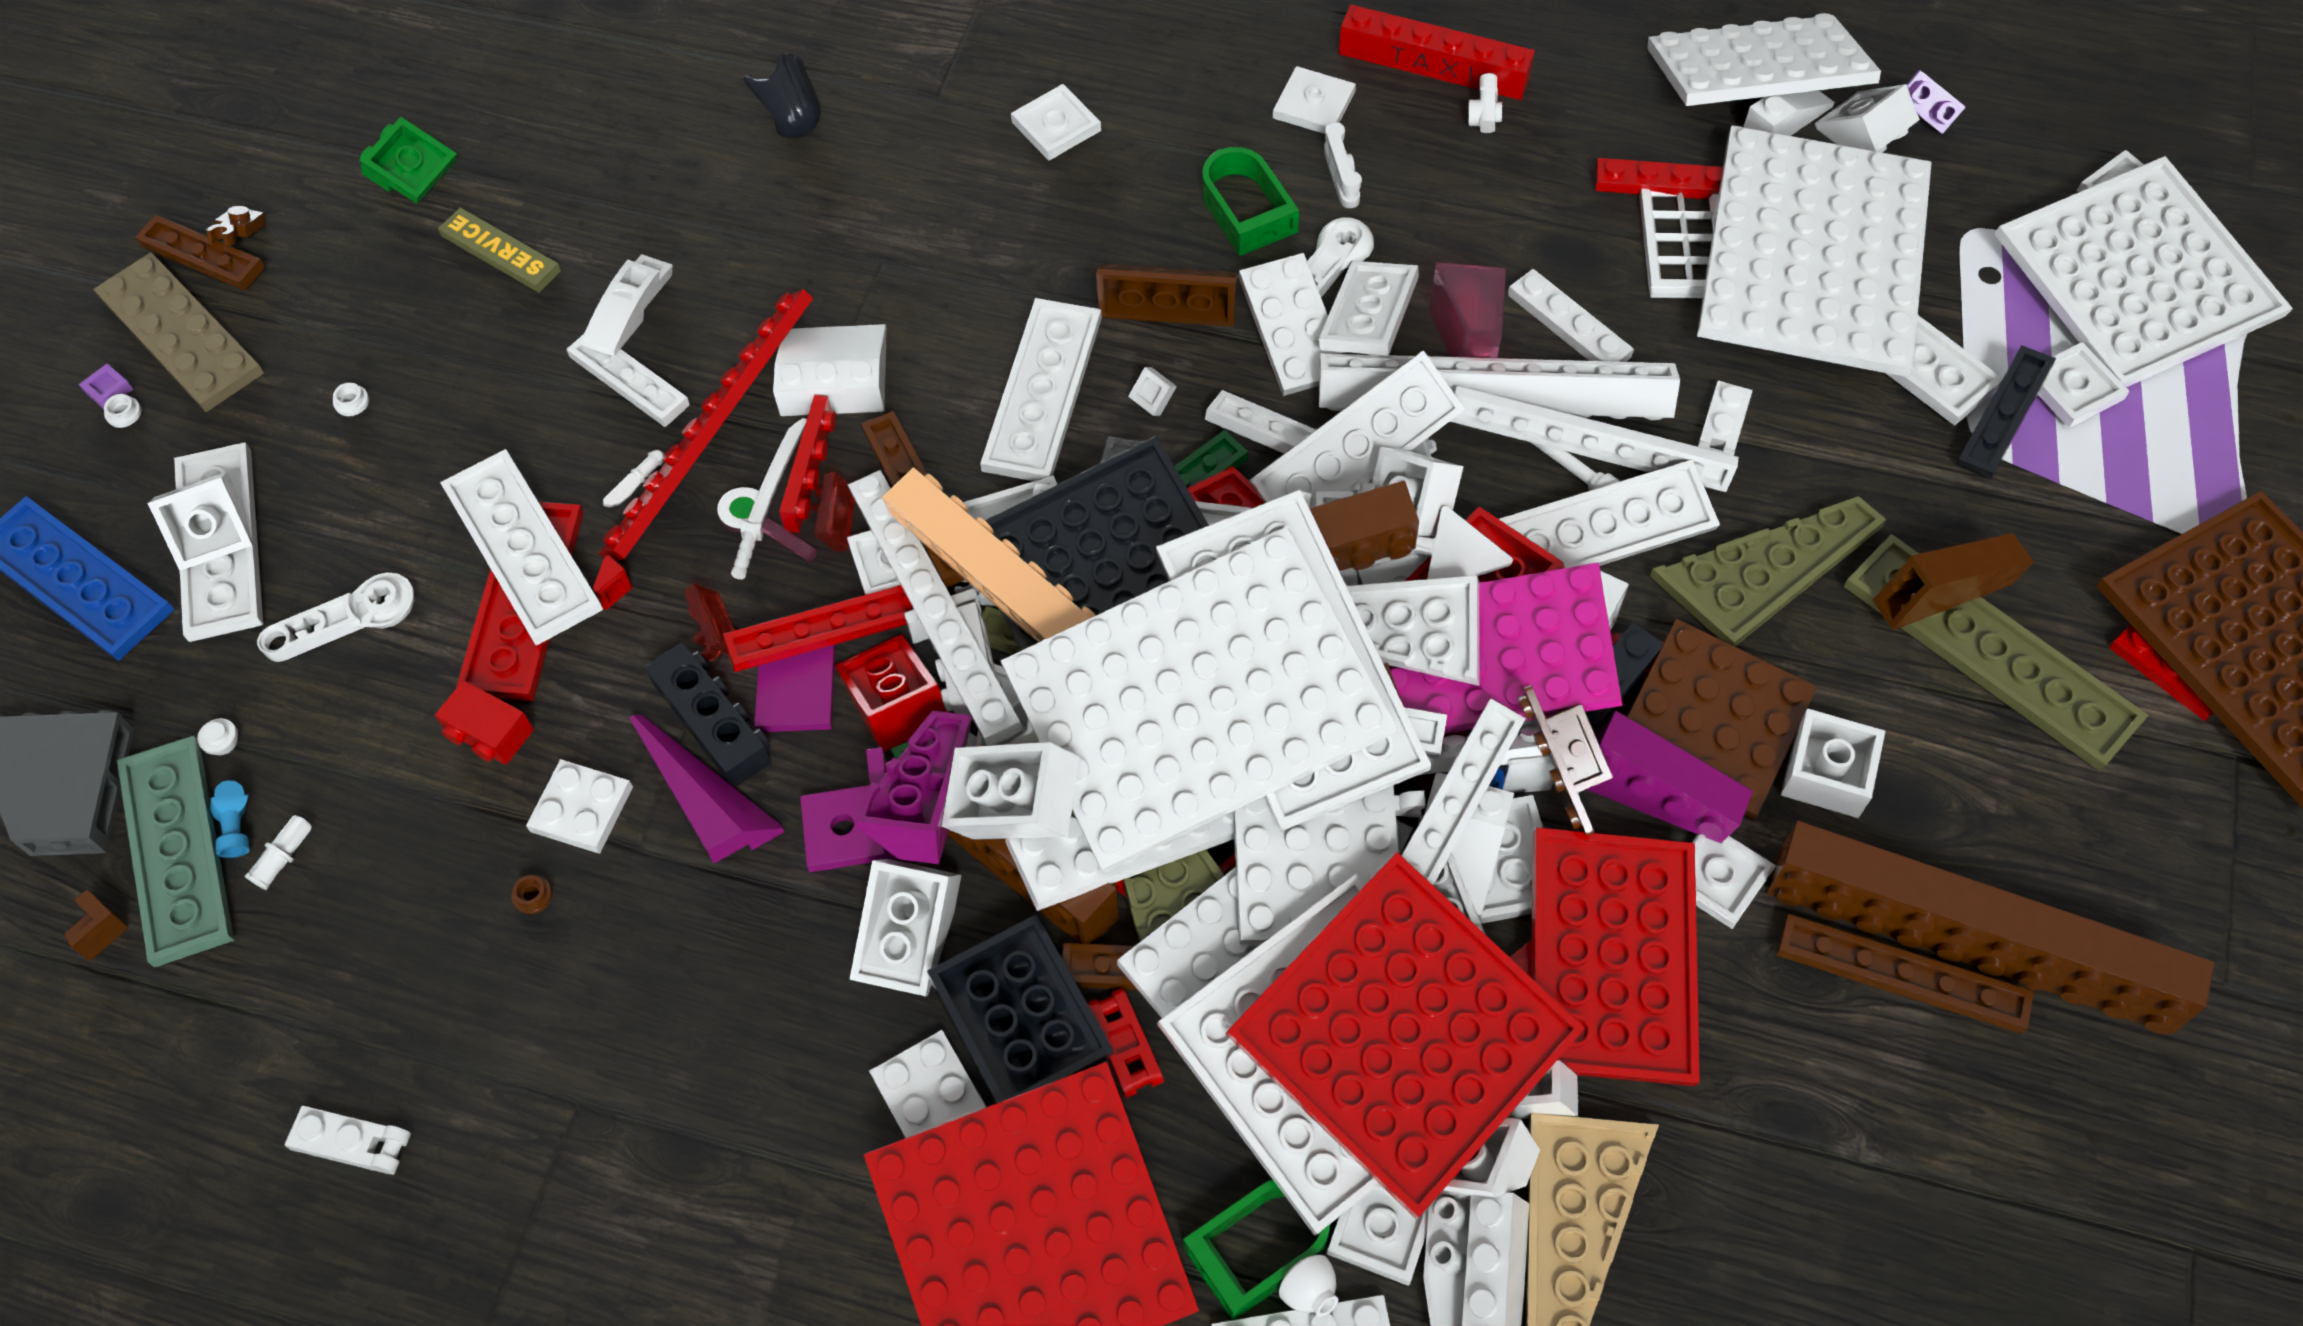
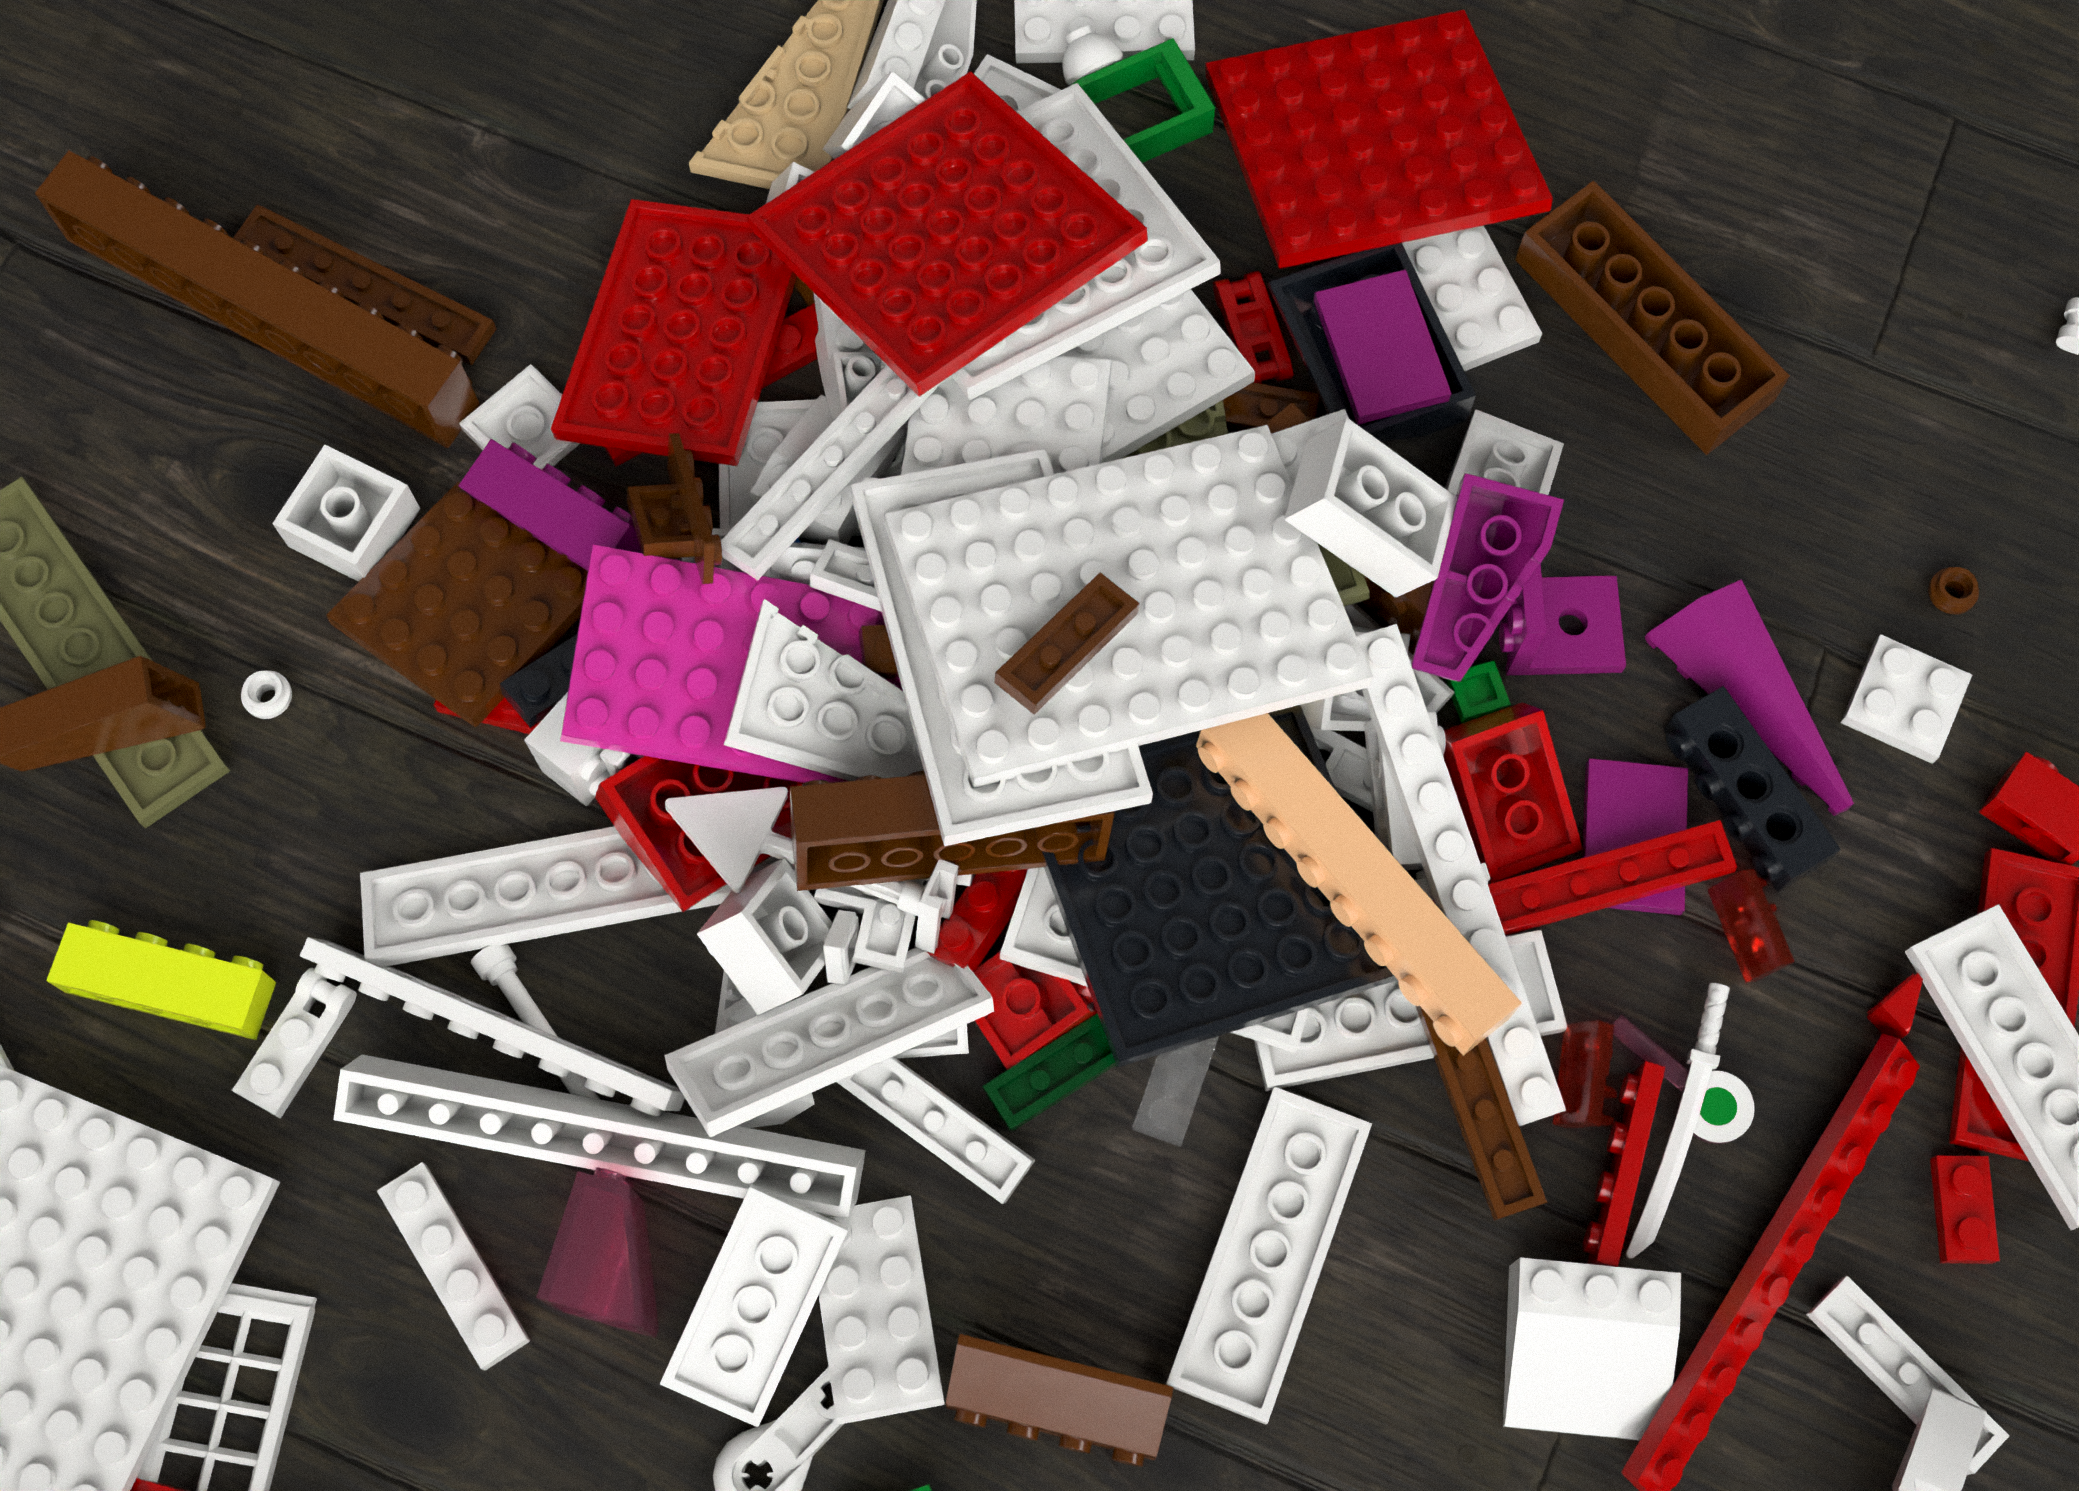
camera: 175 degrees left, 10 degrees up
white piece [603,450,664,507] -> none
white plate [1128,367,1177,416] -> none
olive wing [1650,496,1886,647] -> none
none -> neon yellow brick [46,920,276,1040]
none -> white plate [241,670,292,719]
none -> reddish brown plate [994,572,1140,715]
none -> magenta tile [1313,269,1452,425]
none -> reddish brown brick [1515,180,1790,455]
none -> red plate [1930,1155,2000,1264]

